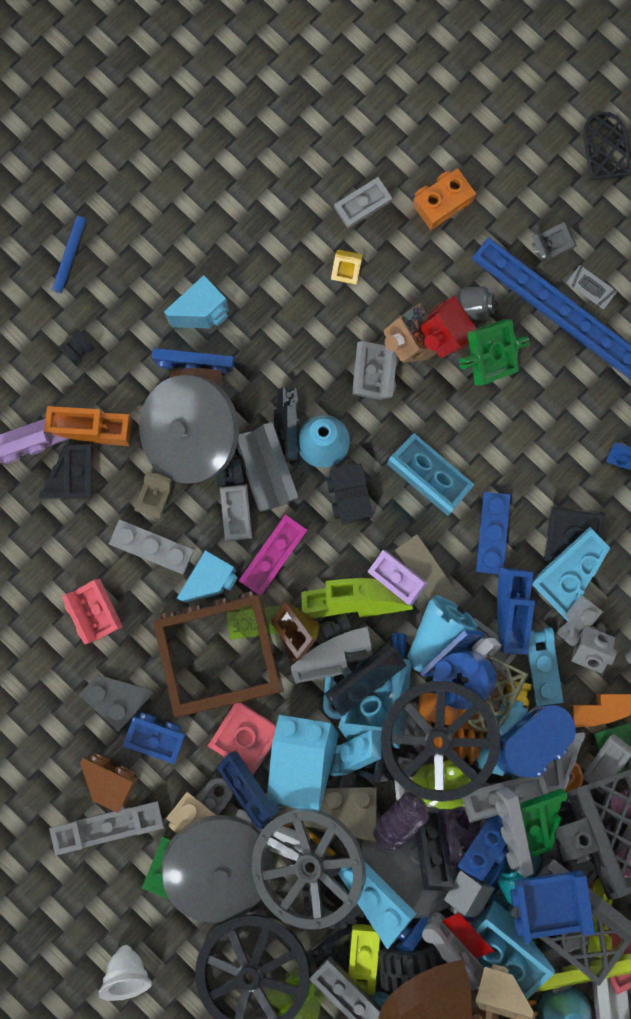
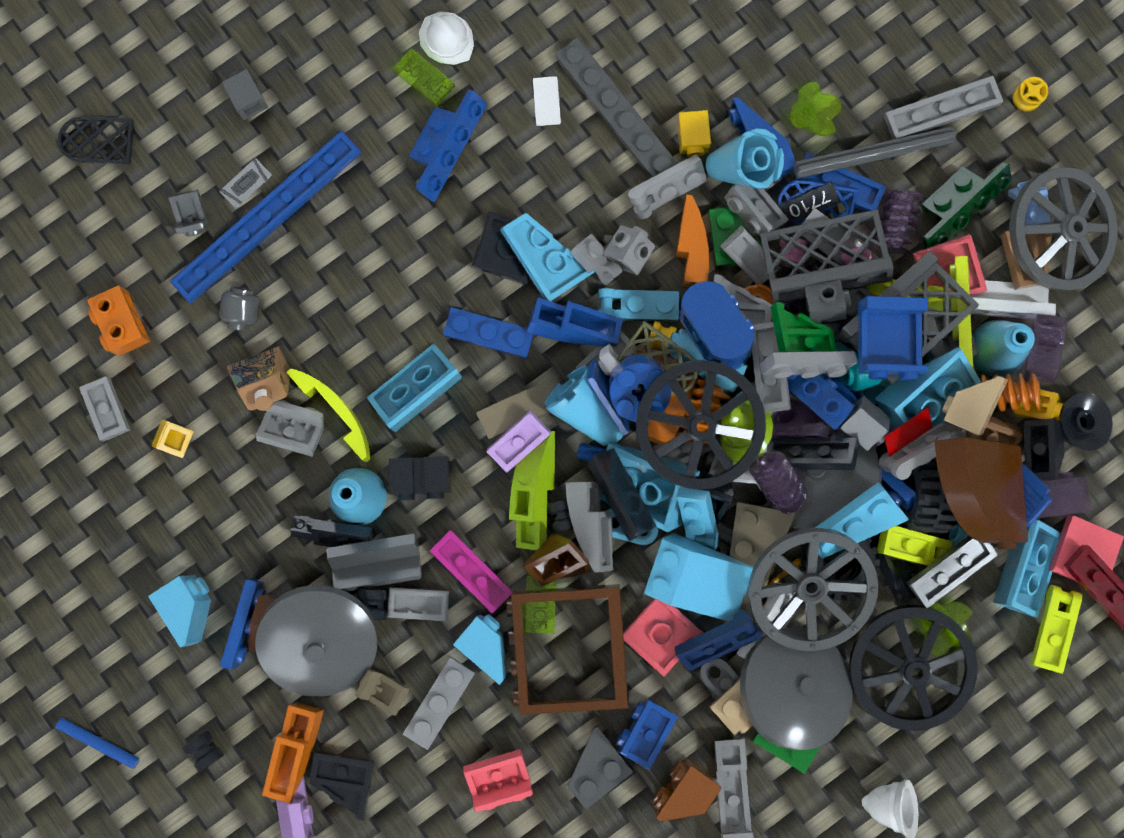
camera: 75 degrees left, 0 degrees up
red torso [420,295,477,358] -> none
green plate [459,319,529,385] -> none
none -> neon yellow slope [286,369,371,462]

